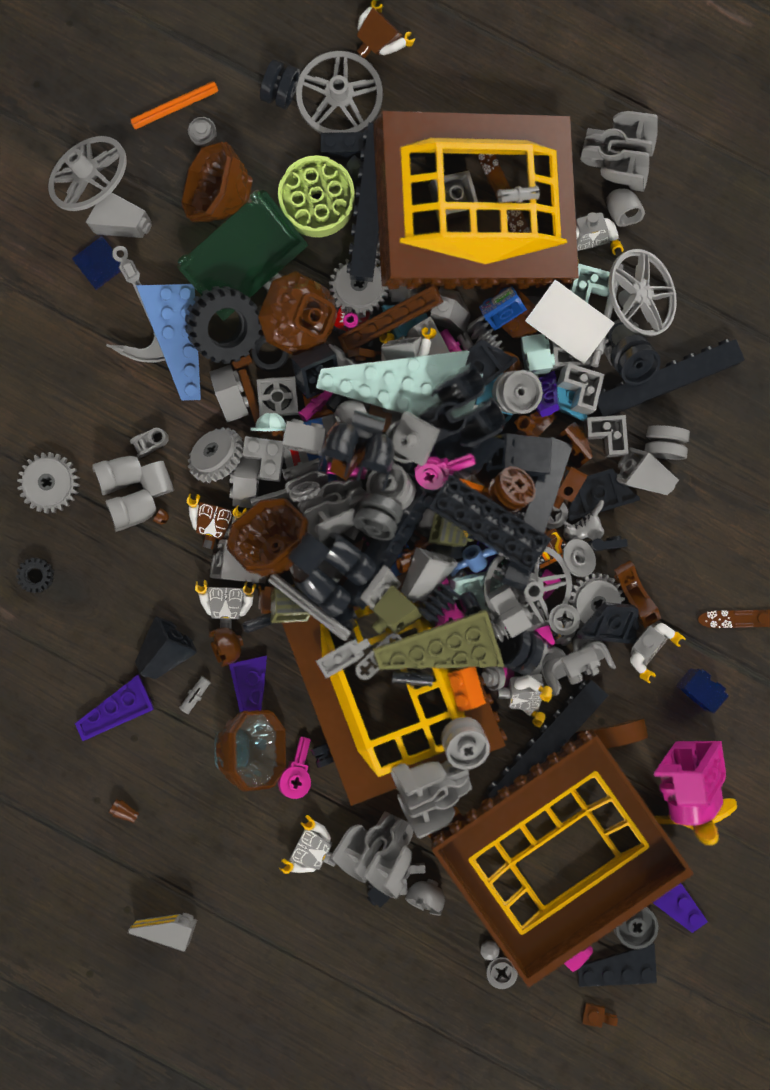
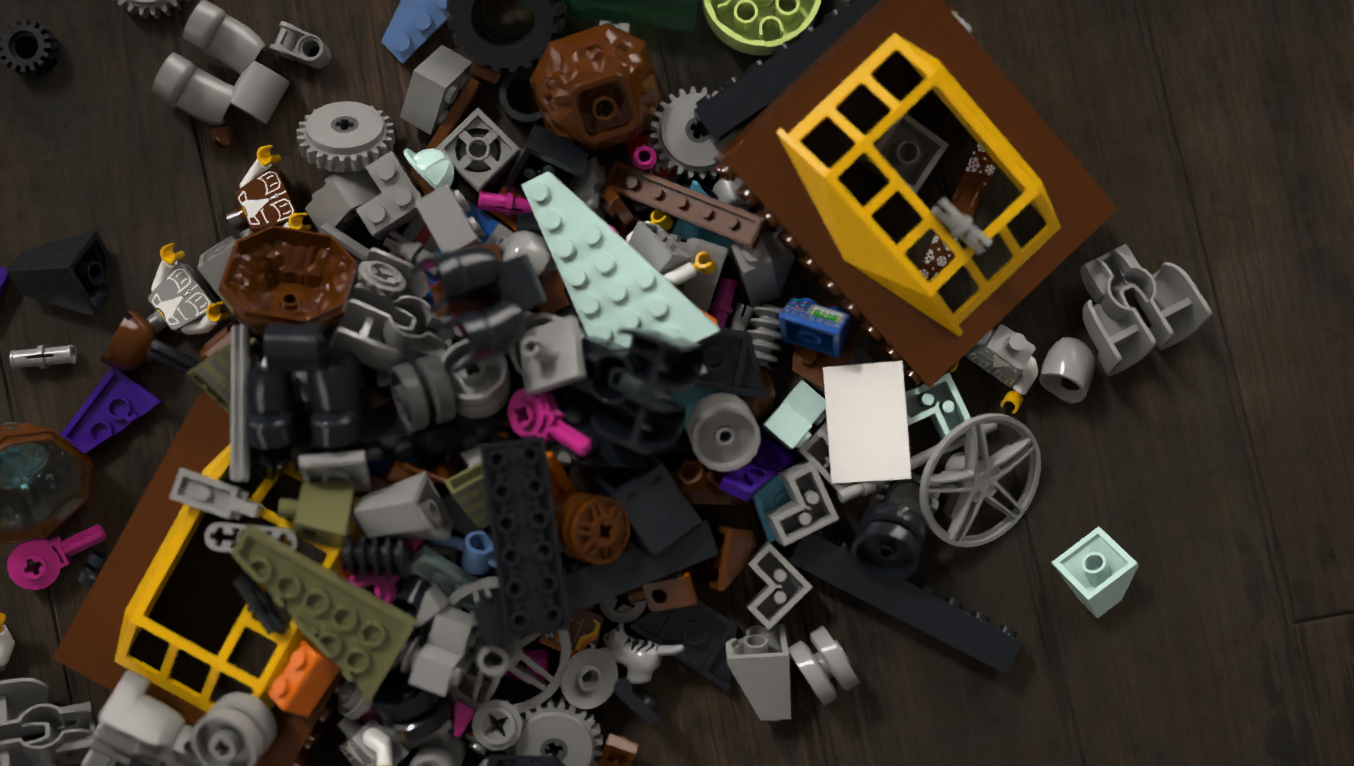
camera: 50 degrees right, 0 degrees up
none -> light grey slope [415,583,449,627]
none -> light aqua slope [1051,526,1139,619]

